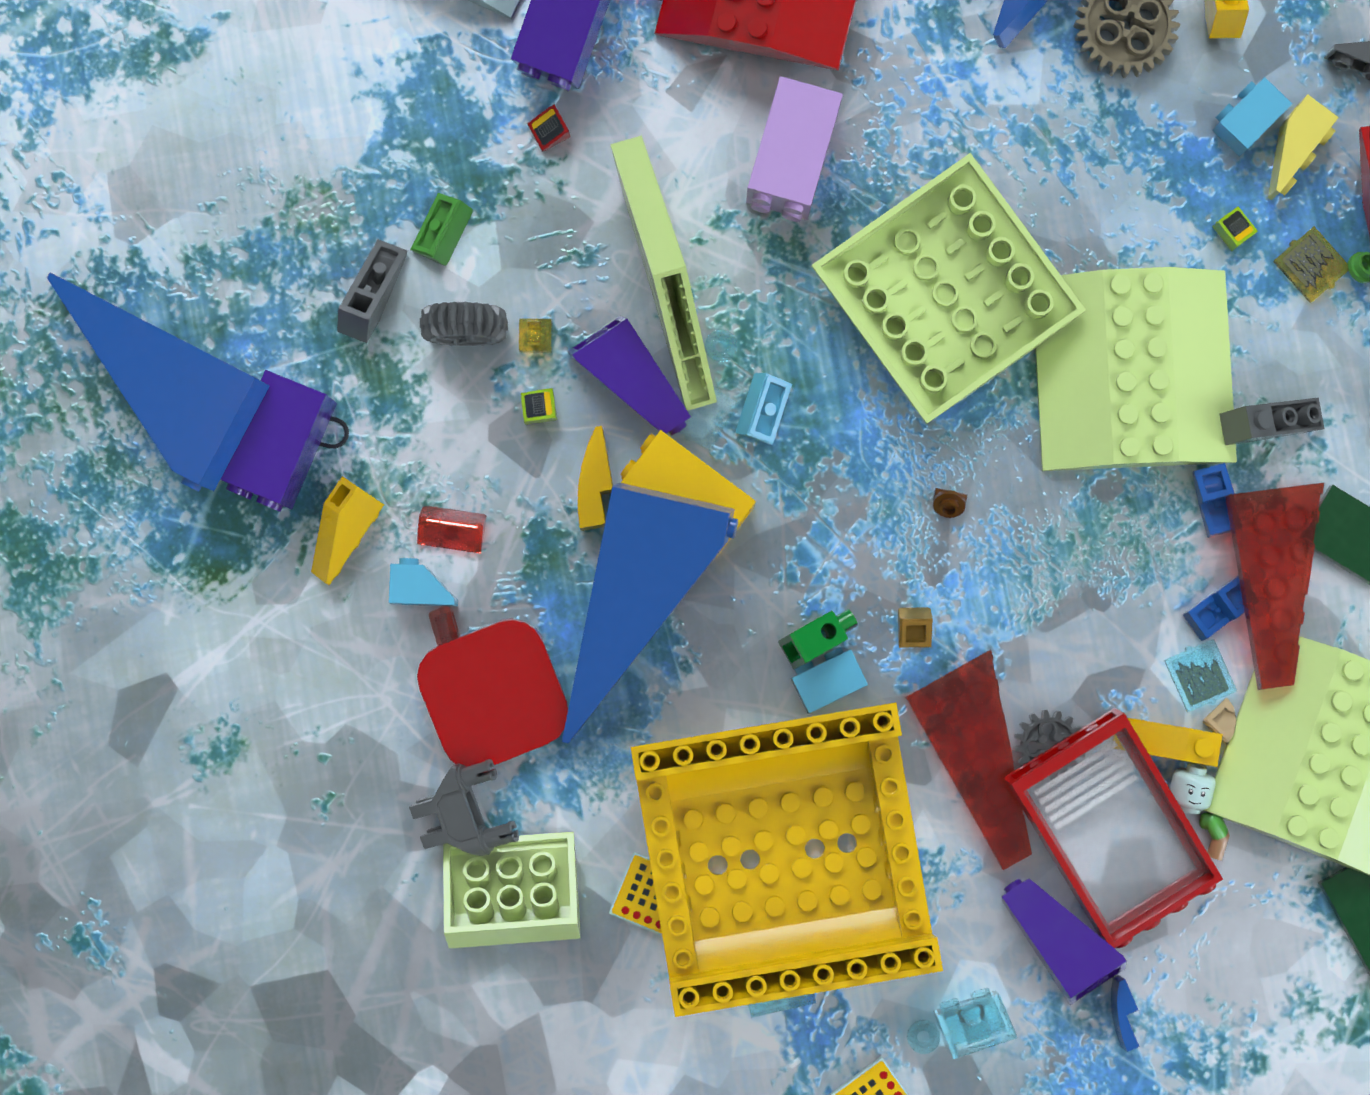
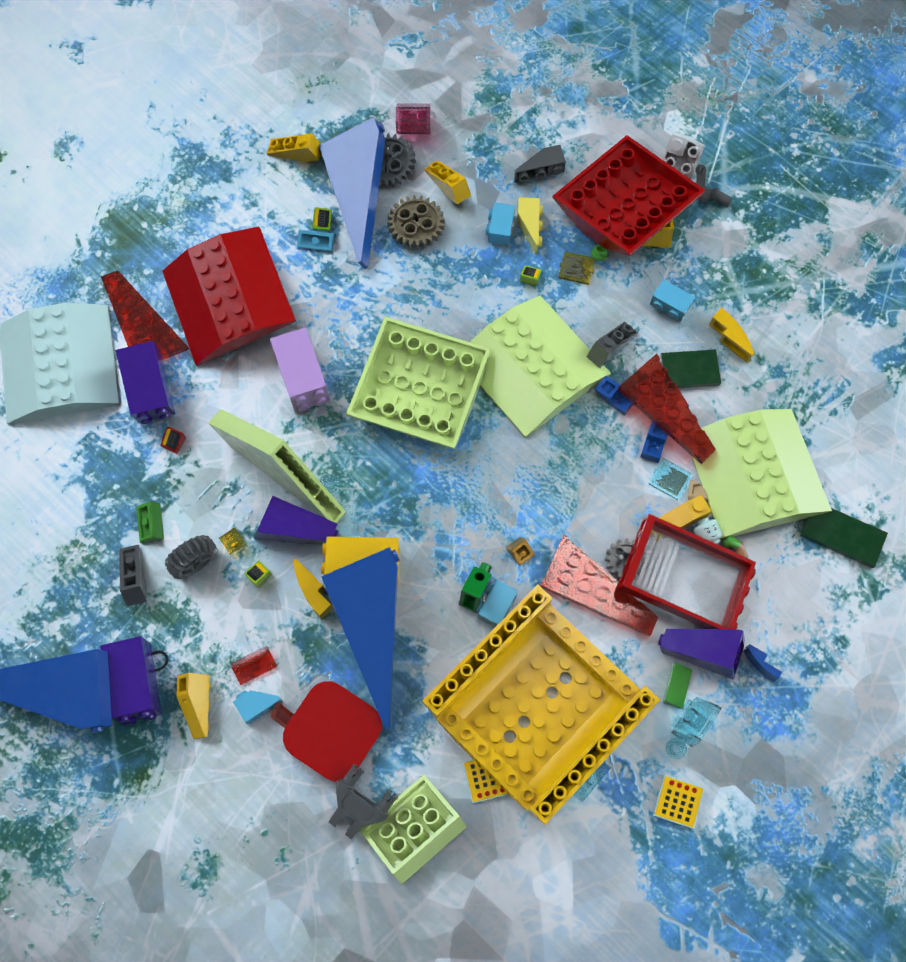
camera: 40 degrees left, 15 degrees down
medium azure slope [736,373,792,445] -> none
reddish brown plate [933,488,967,518] -> none
none -> bright green slope [663,662,692,709]

